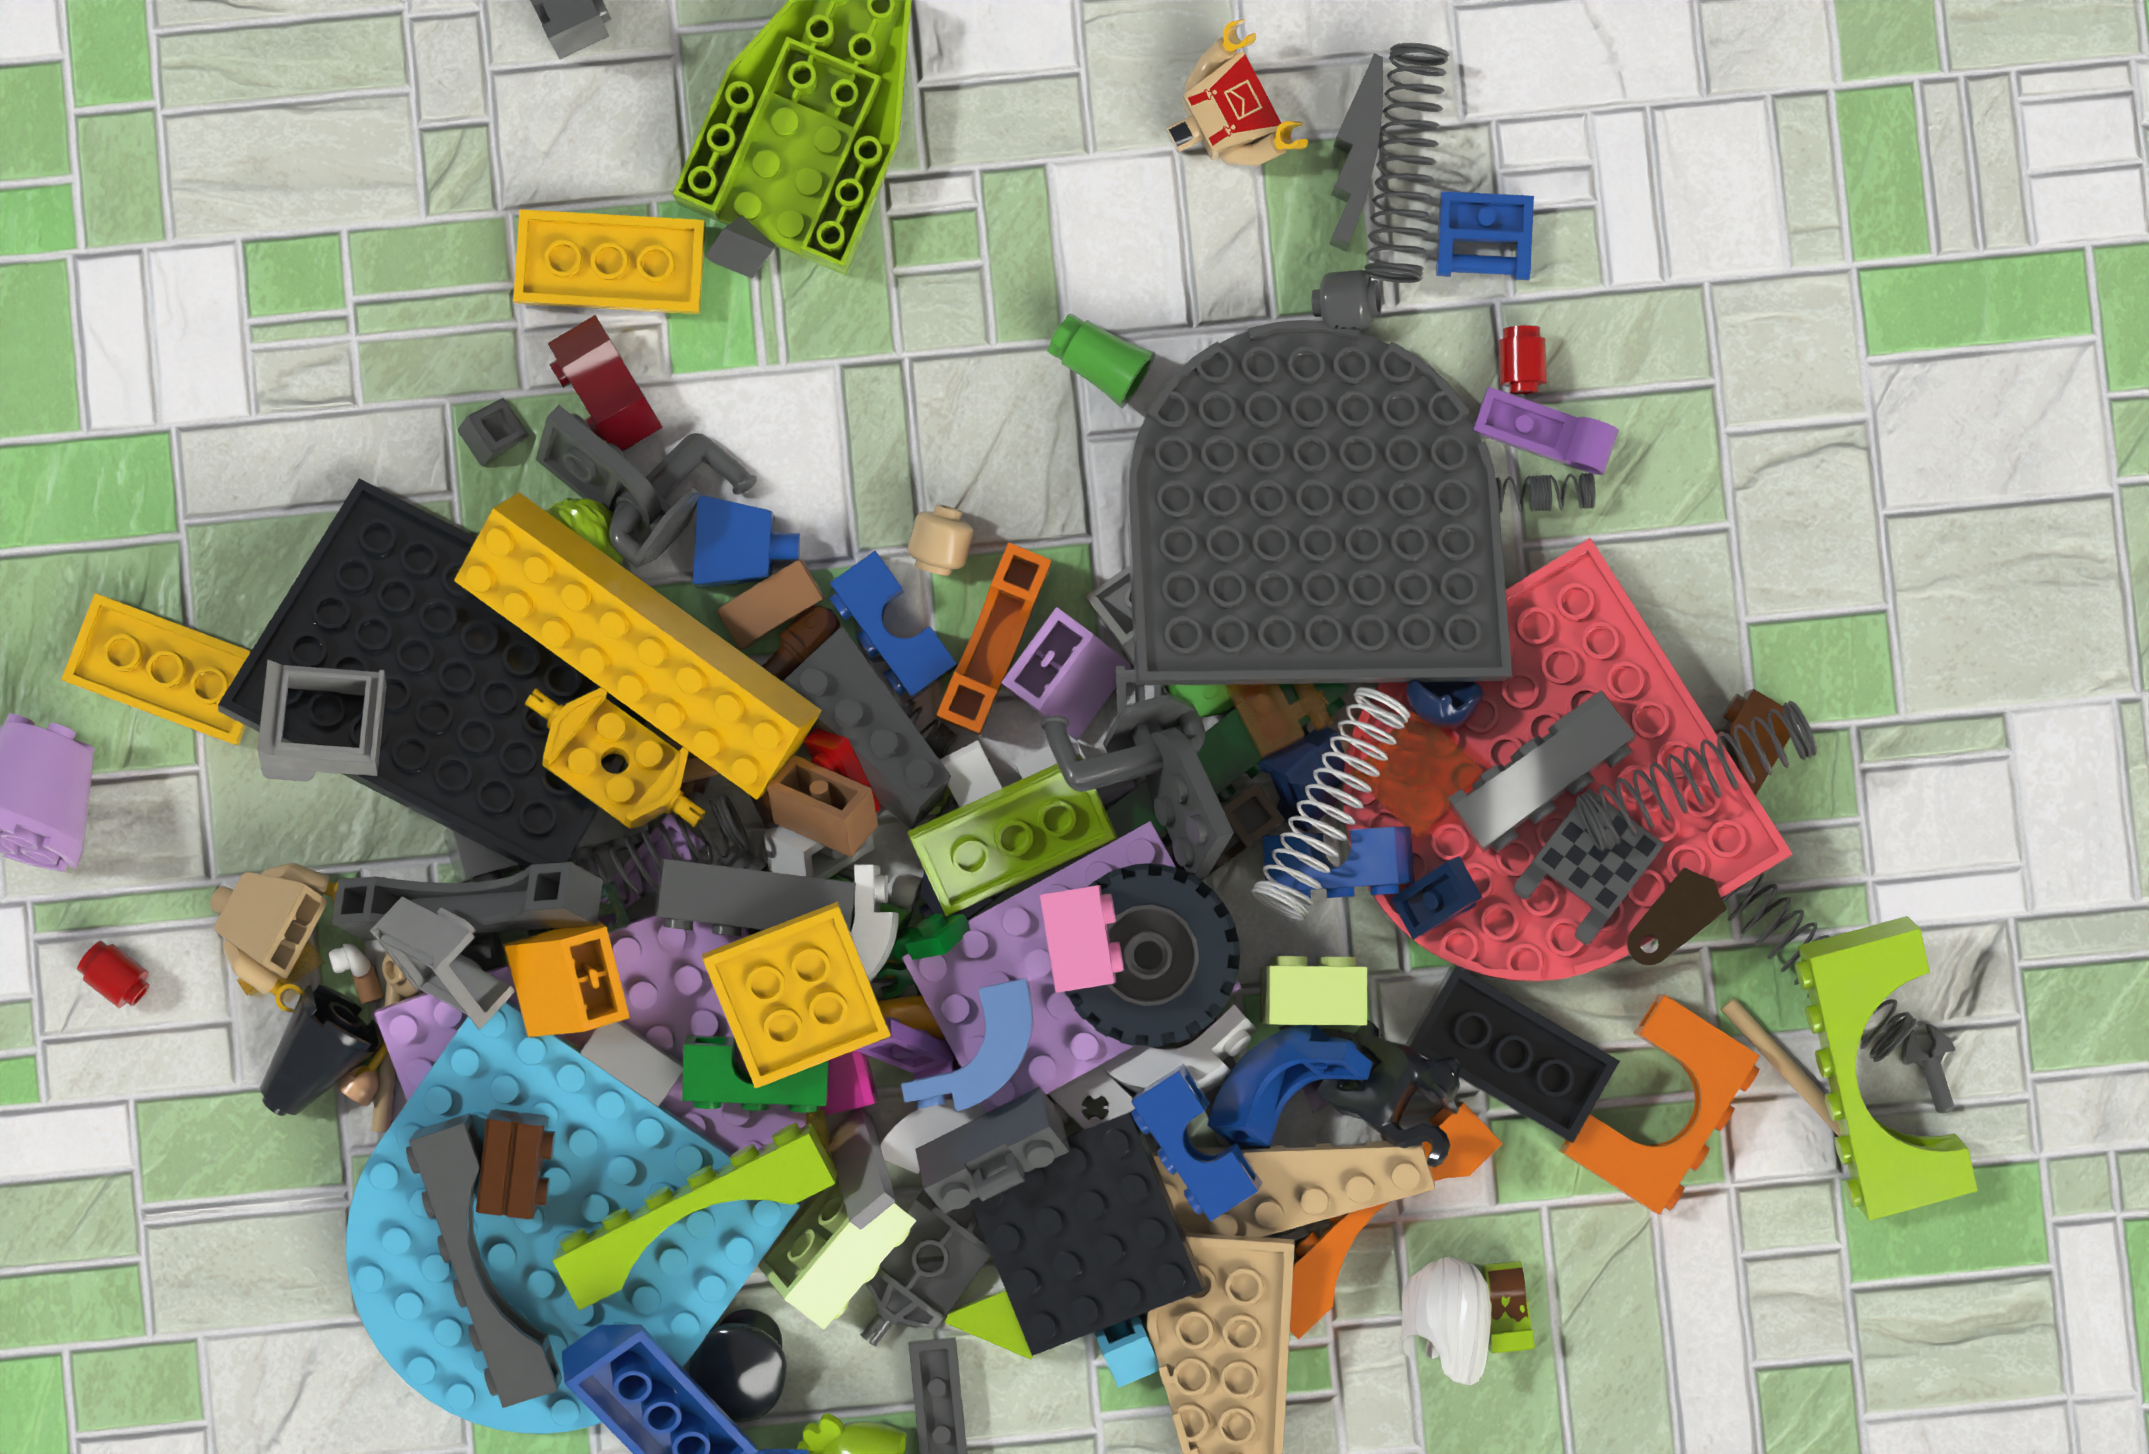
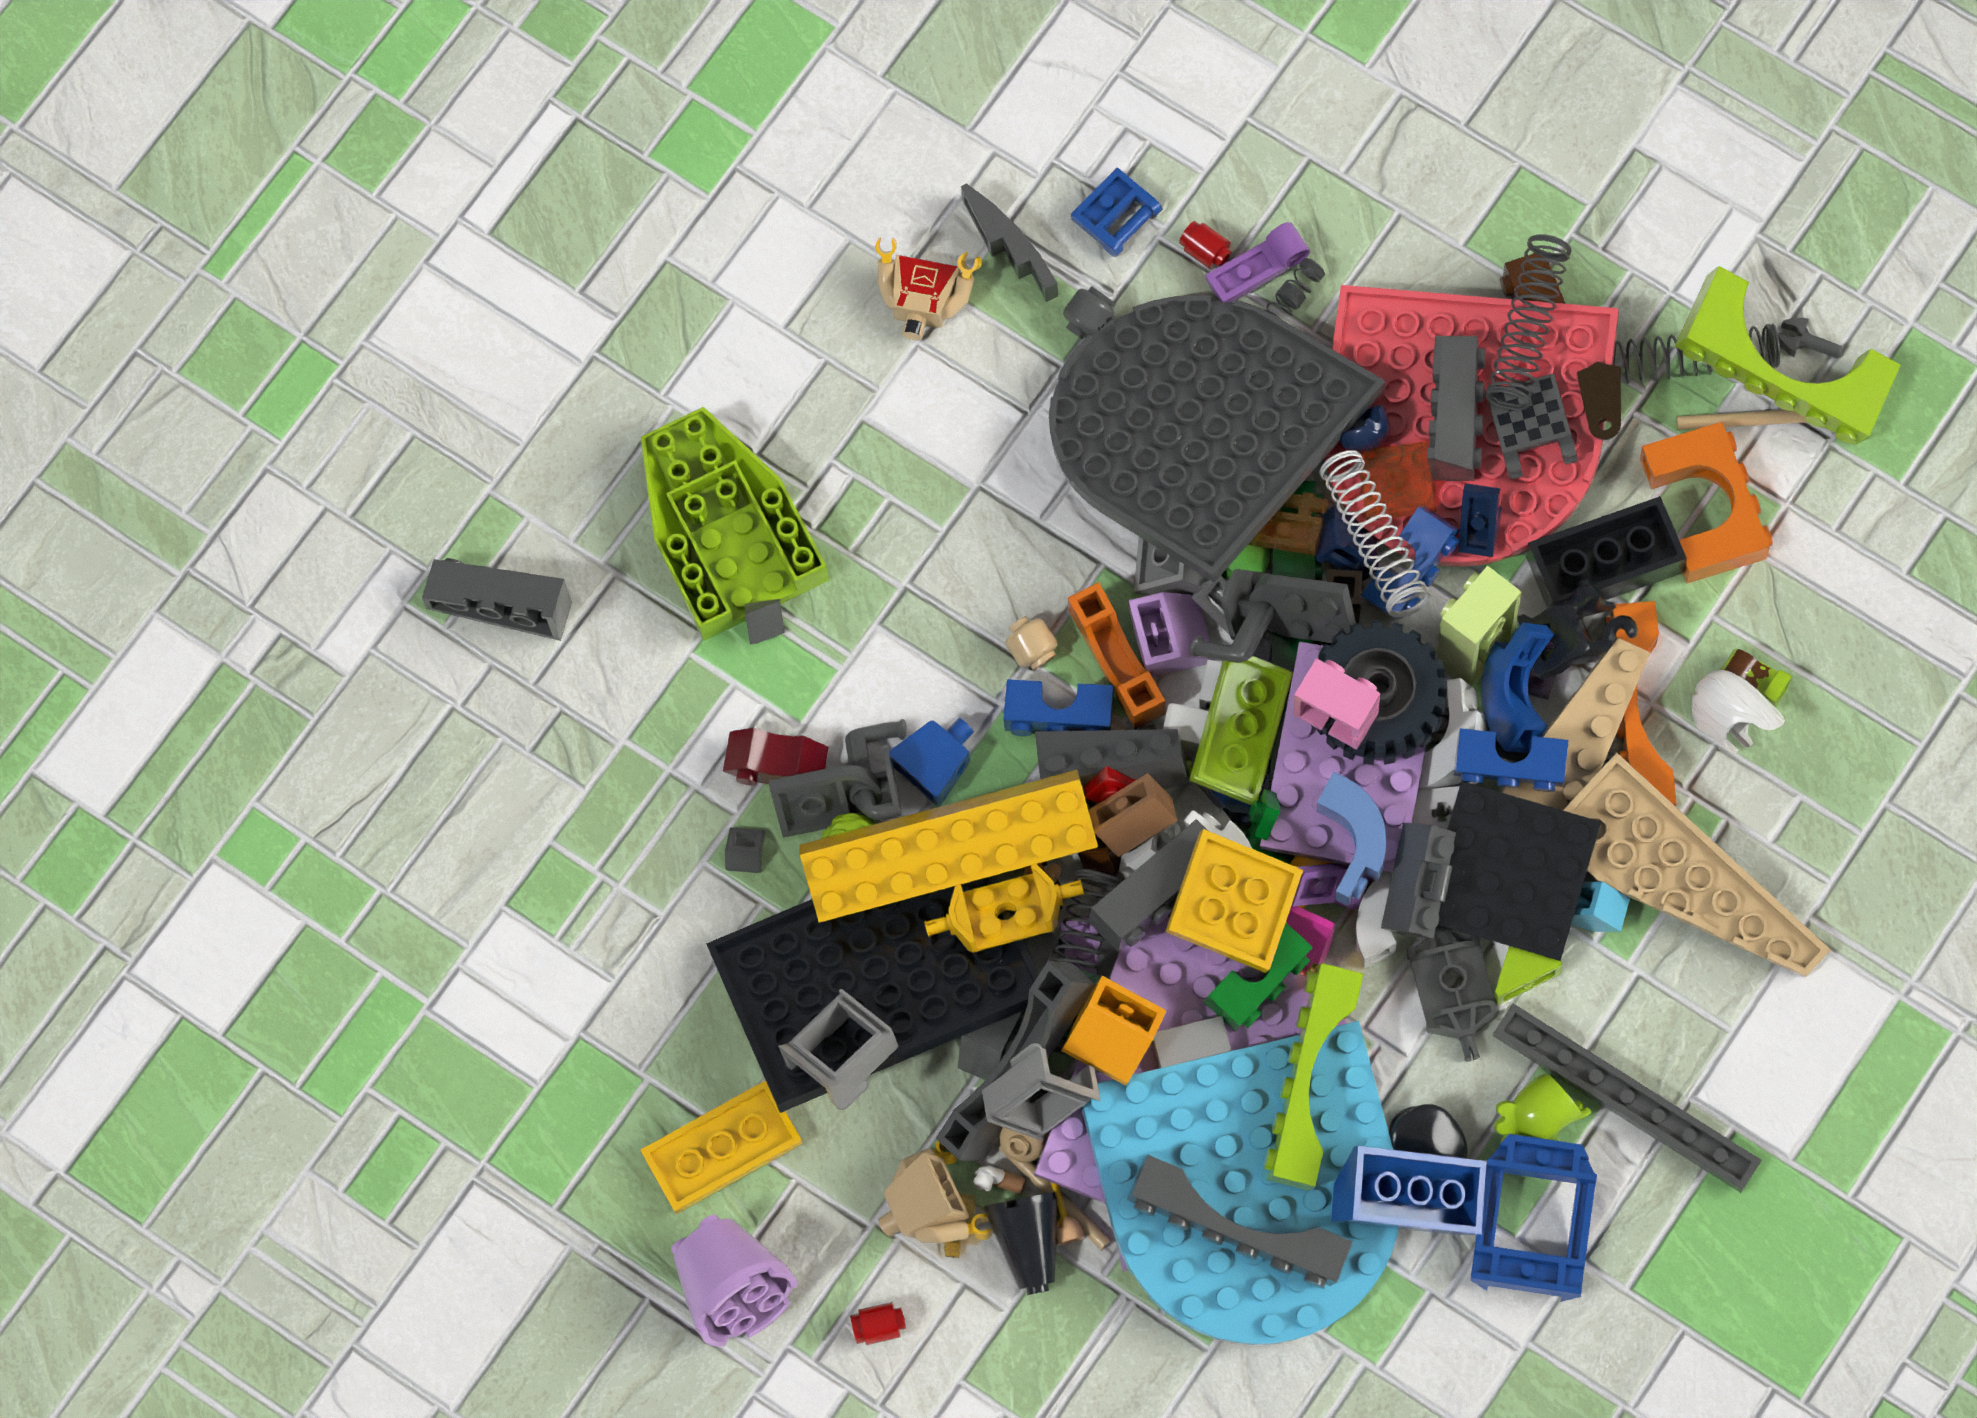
camera: 40 degrees left, 15 degrees down
reddish brown brick [476,1109,555,1219] -> none
yellow plate [513,209,706,315] -> none
medium nougat slope [716,559,826,650] -> none
yellowish green slope [757,1177,916,1329] -> none
reddish brown arm [761,605,841,681] -> none
light grey tile [827,1107,896,1230] -> none
bright green plant [1047,313,1155,408] -> none
dark grey piece [1364,43,1449,283] -> none

